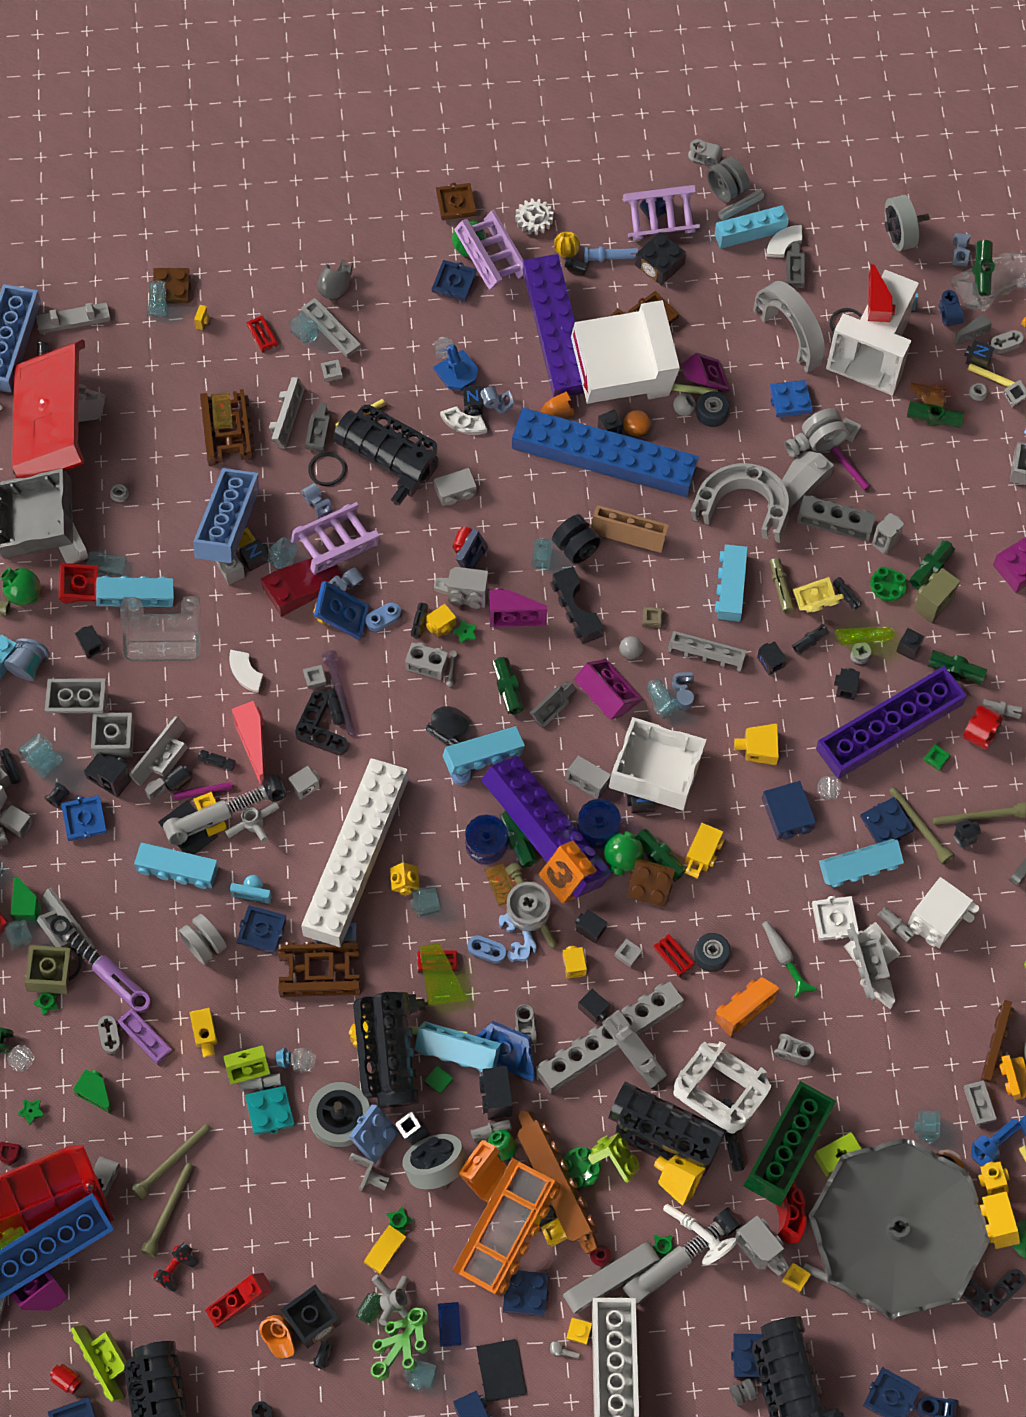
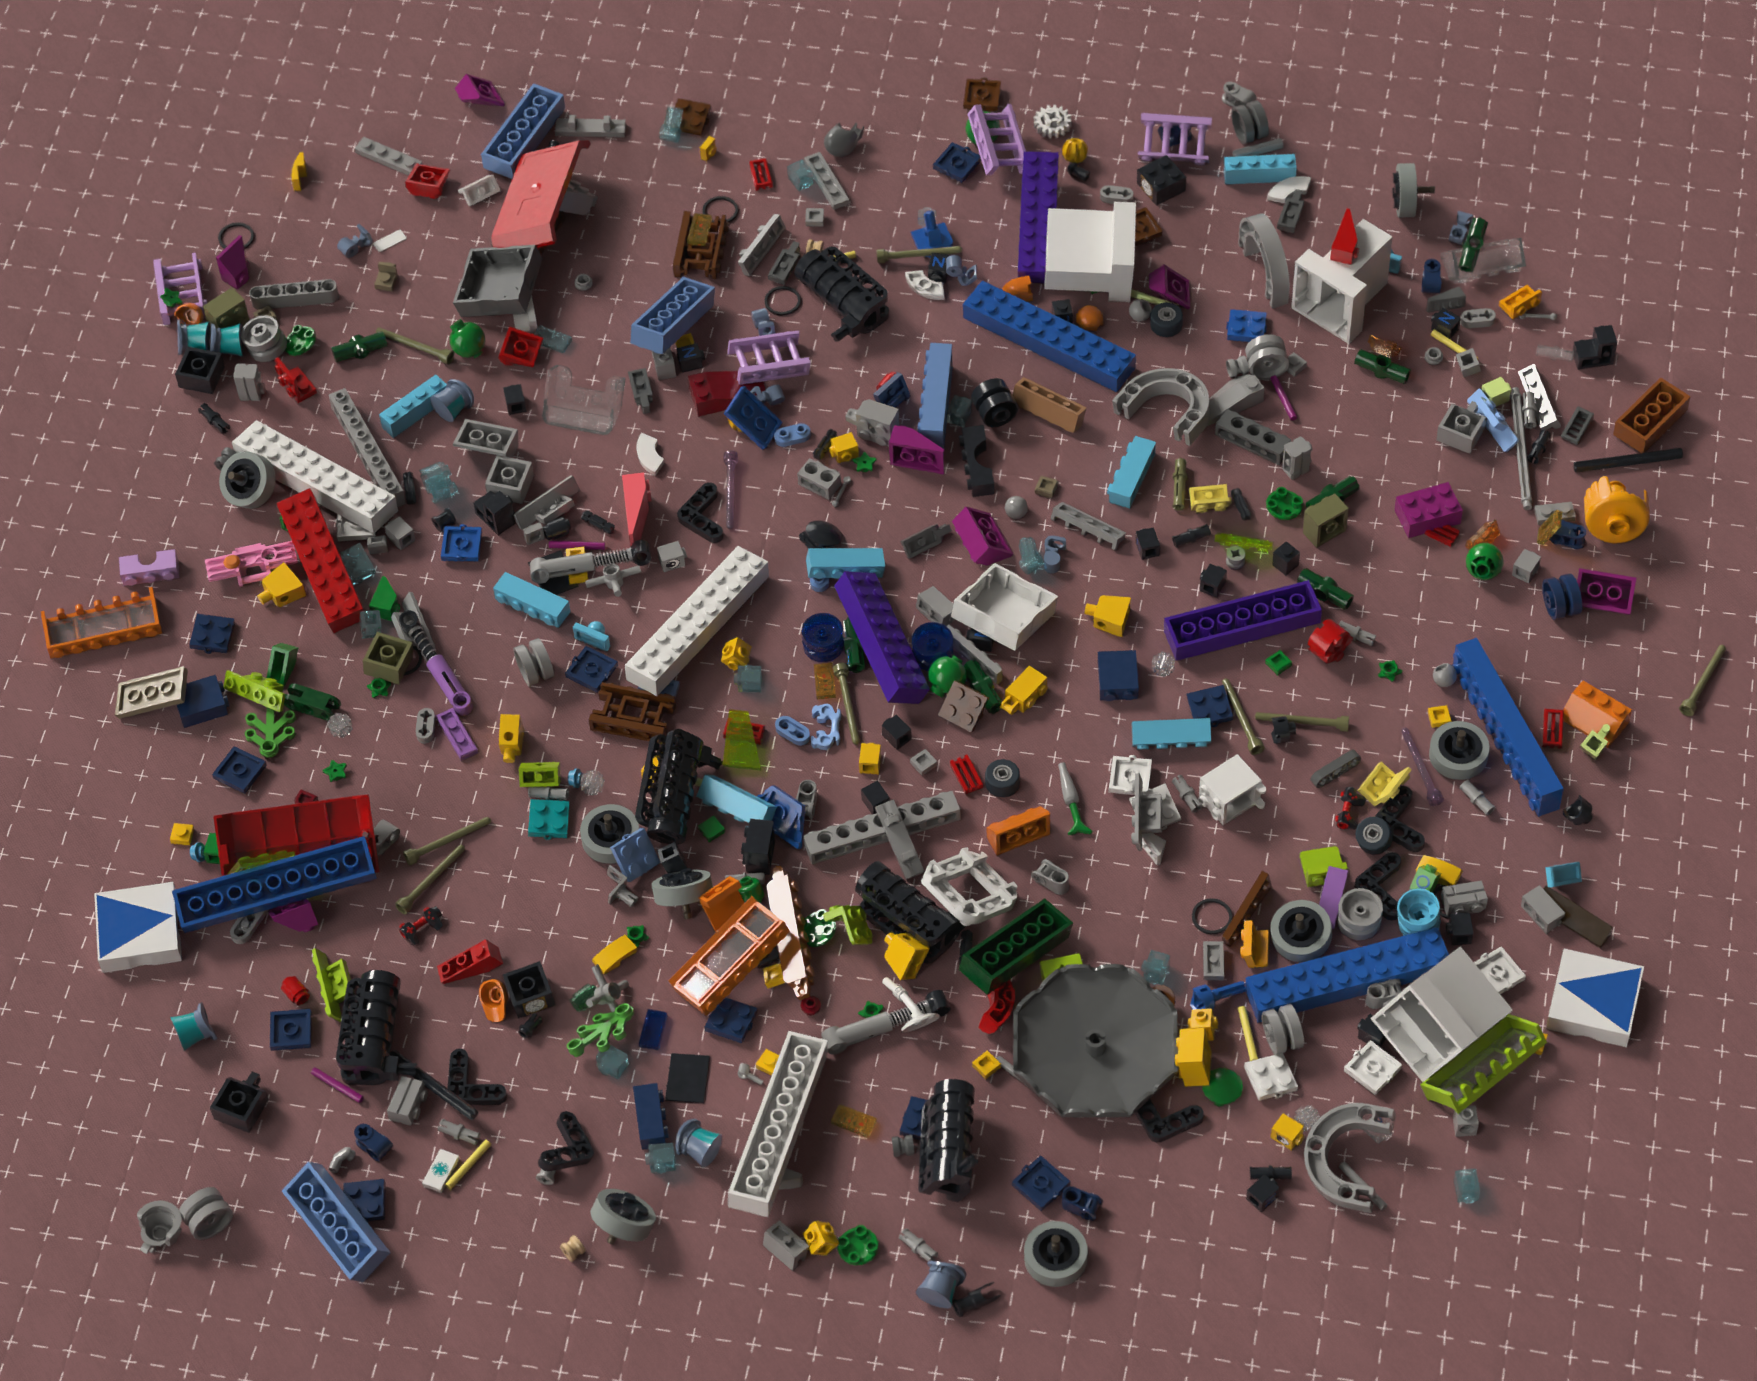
camera: 20 degrees right, 10 degrees down
green slope [72,1069,112,1114] -> none
medium azure brick [96,576,174,607] -> none
clear light blue brick [267,537,298,569] -> none
light grey plate [303,665,326,689] -> none
black axle [326,689,344,725] -> none
light grey brick [434,468,477,506] -> none
dark green piece [492,657,524,715] -> none
light grey wheel [507,882,550,931] -> none
orange panel [539,841,597,904] -> none
light grey beam [563,1241,660,1314] -> none
medium blue pin [584,246,638,263] -> none
light grey hinge [735,1216,789,1276] -> none
none -> dark grey hinge [628,368,653,414]
none -> black piece [702,196,738,222]
none -> tan wheel [806,239,824,253]
none -> clear yellow tile [831,1104,877,1138]
none -> olive piece [877,246,962,264]
none -> medium blue brick [918,343,953,449]
none -> light grey plate [944,625,1002,684]
none -> light grey beam [1100,185,1133,204]
none -> black piece [1192,898,1232,934]

